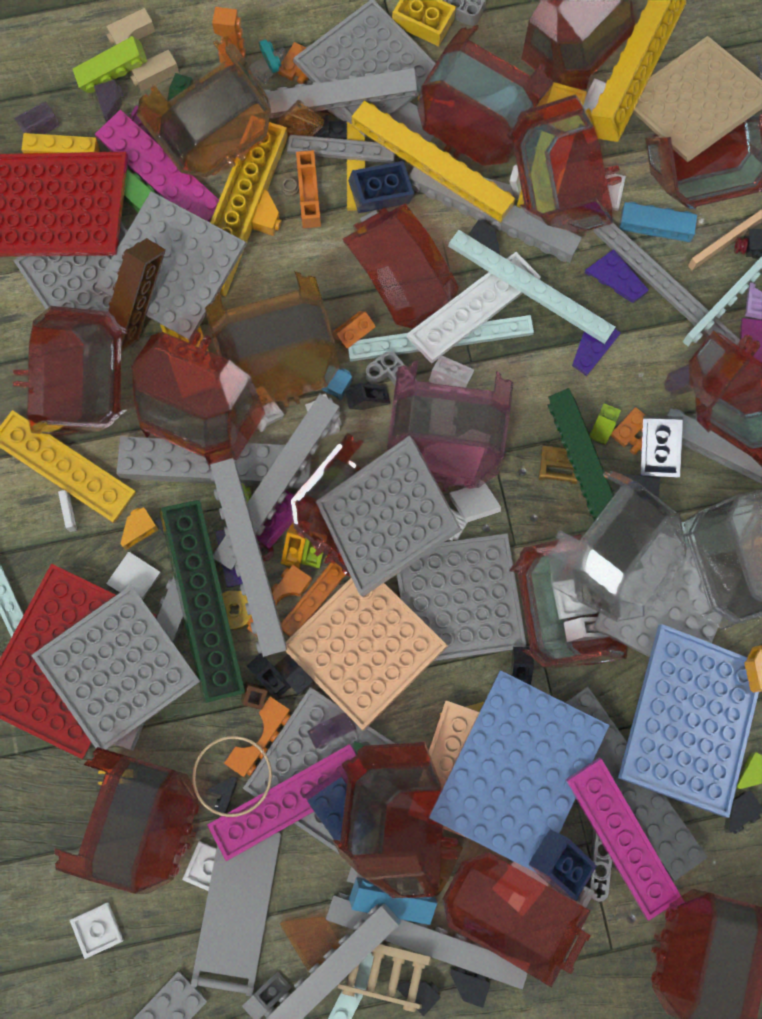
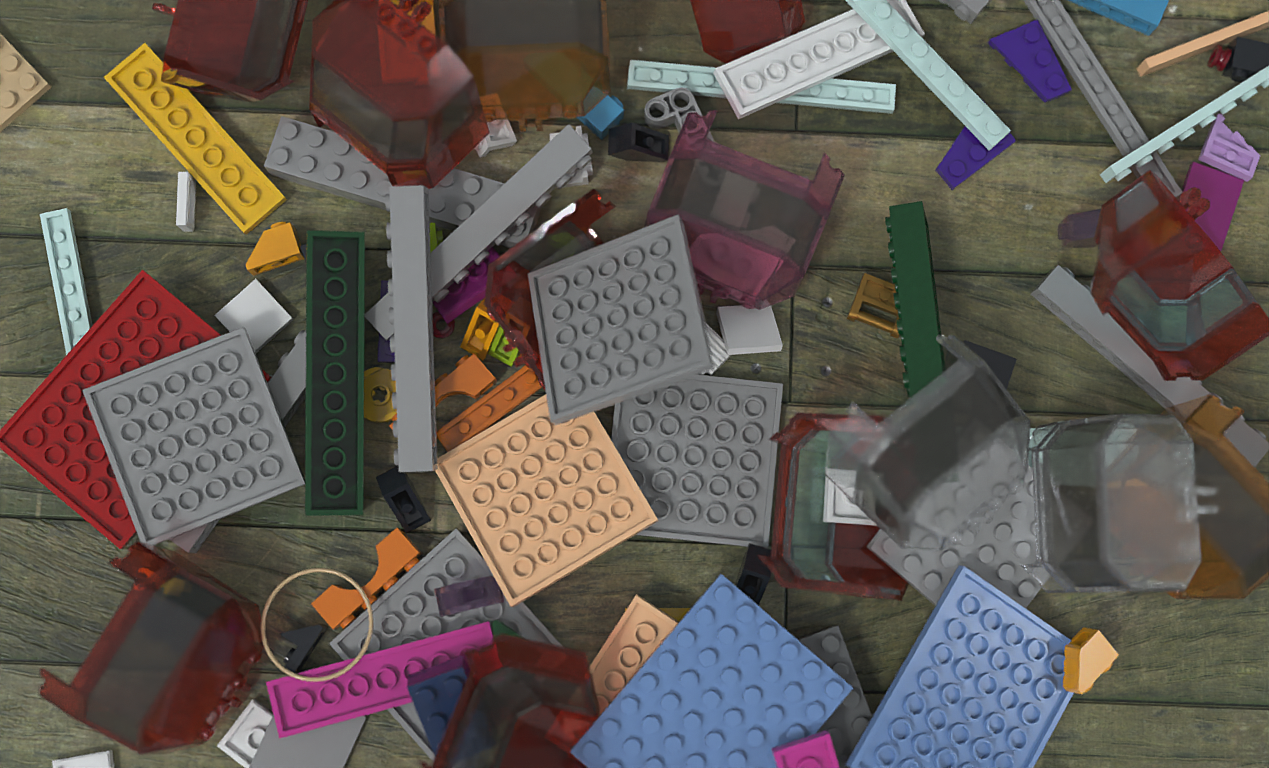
camera: 10 degrees right, 5 degrees up
reddish brown brick [240,682,267,710] -> none
black slope [274,654,314,697] -> none
orange bracket [331,311,375,348] -> none
white bracket [429,356,474,396] -> none
white slope [564,617,609,642] -> none
lime slope [590,403,621,445] -> none
orange plate [610,407,645,455] -> none
brick [641,415,683,477] -> none

